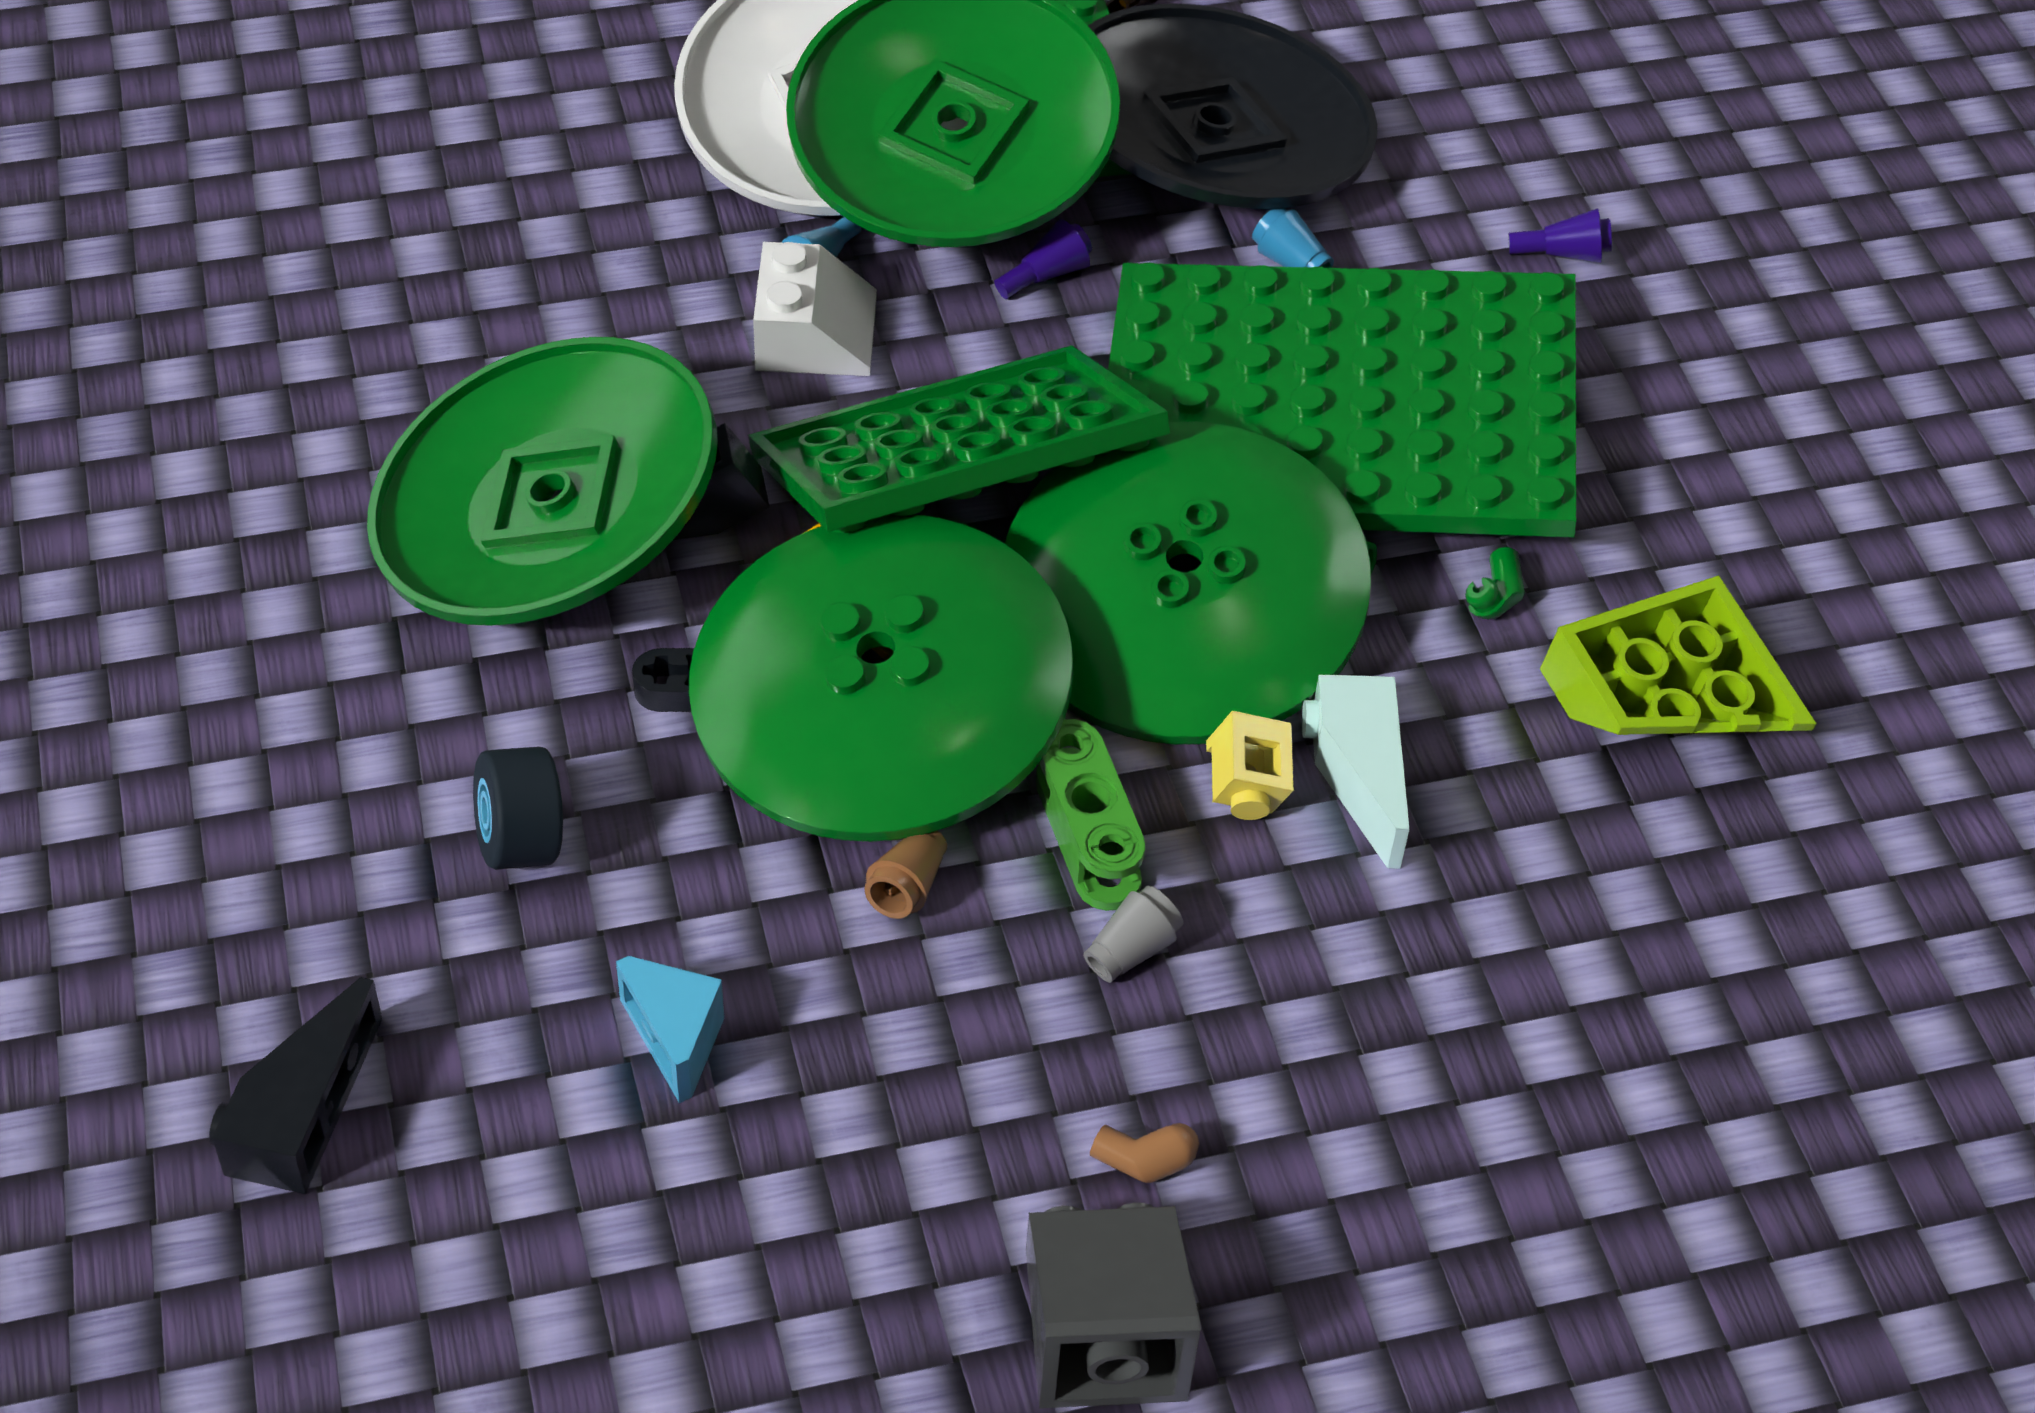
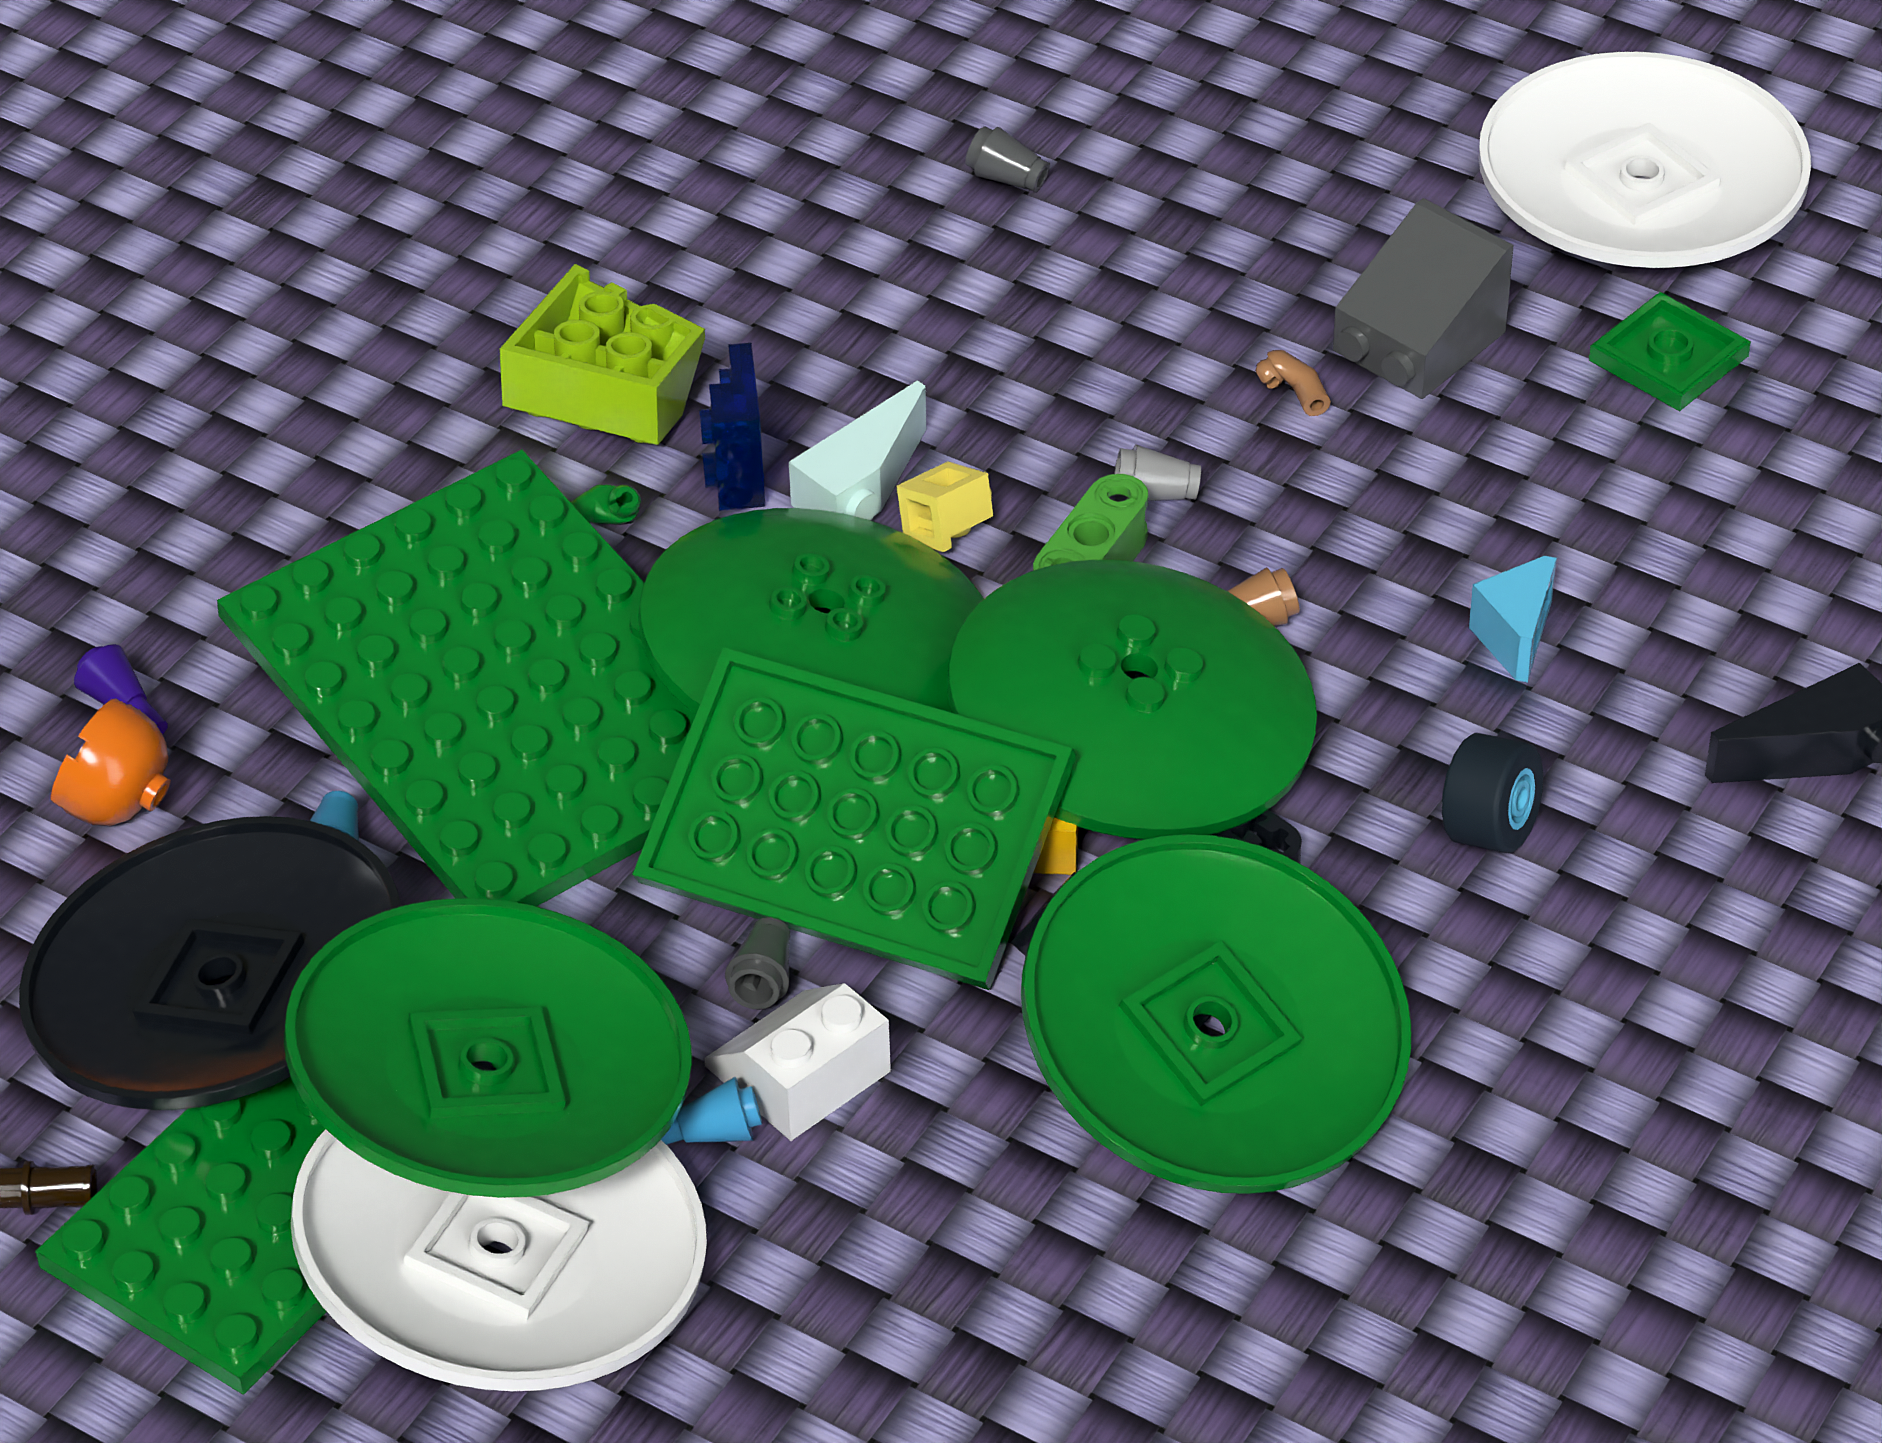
camera: 130 degrees left, 5 degrees down
none -> orange cylinder [51,698,171,826]
none -> clear blue plate [699,343,766,511]
none -> dark grey cone [725,917,790,1010]
none -> dark grey cone [965,126,1050,192]

